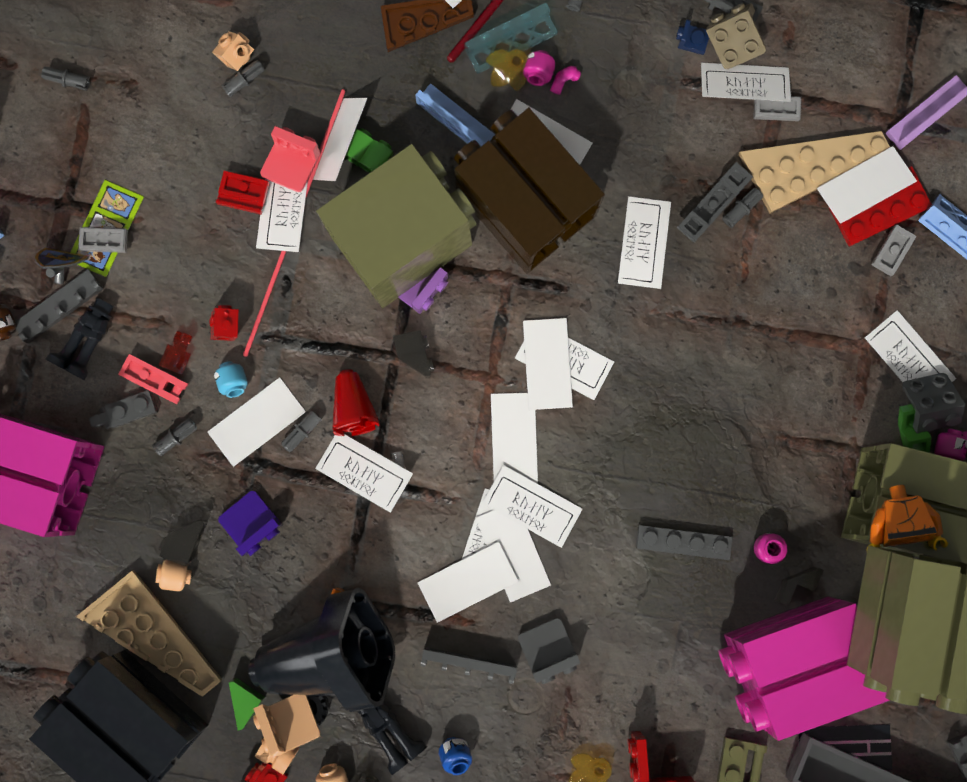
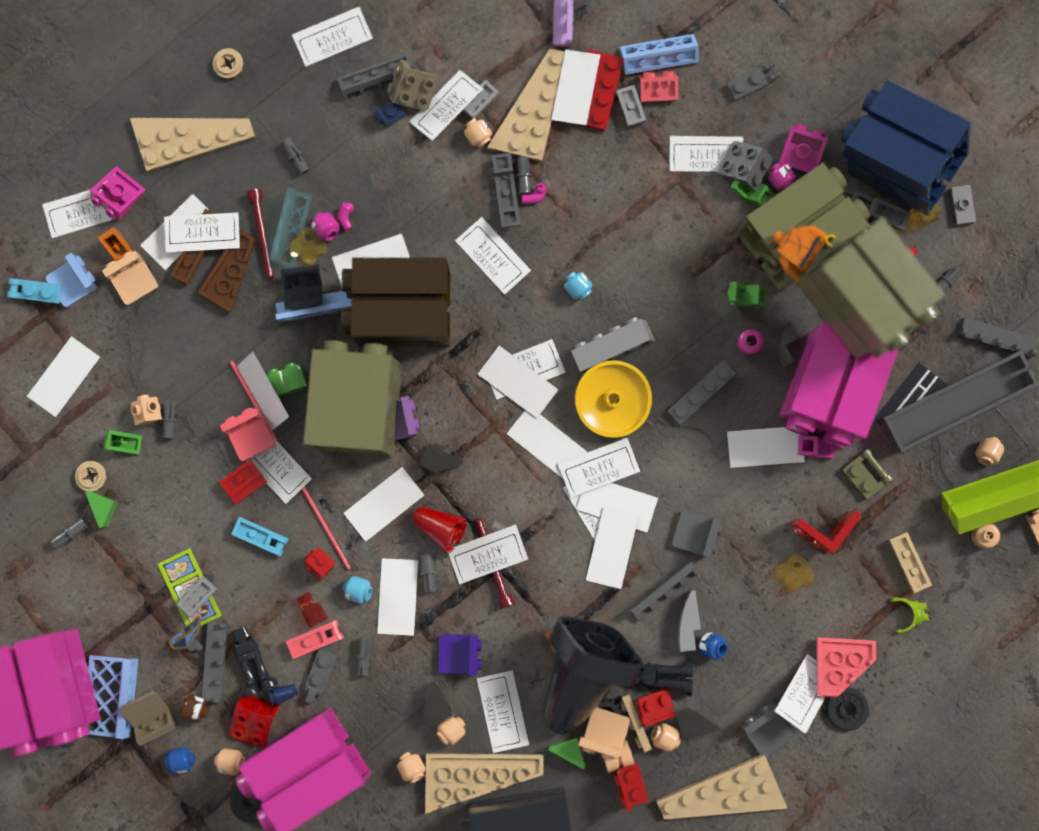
camera: 45 degrees left, 0 degrees up
none -> tan gear [75,461,107,491]
none -> bright green slope [85,491,118,528]
none -> bright green slope [104,430,142,454]
none -> red bracket [229,694,280,748]
none -> medium azure plate [231,517,289,556]
none -> dark blue cone [268,683,298,705]
none -> black bracket [281,264,323,310]
none -> white sticker [343,467,424,542]
none -> light nougat head [397,752,426,783]
none -> light nougat head [464,118,492,148]
none -> dark red piece [475,518,515,609]
none -> white sticker [477,670,529,753]
none -> dark pink arm [522,183,547,204]
none -> medium azure head [564,272,592,300]
none -> light grey wedge [571,317,655,372]
none -> yellow dish [575,360,652,438]
none -> tan plate [619,693,652,752]
none -> red plate [634,688,676,727]
none -> coral bracket [639,71,679,102]
none -> light grey slope [678,590,701,652]
none -> bright green brick [727,282,767,308]
none -> white sticker [727,427,805,468]
none -> dark pink slope [797,435,834,459]

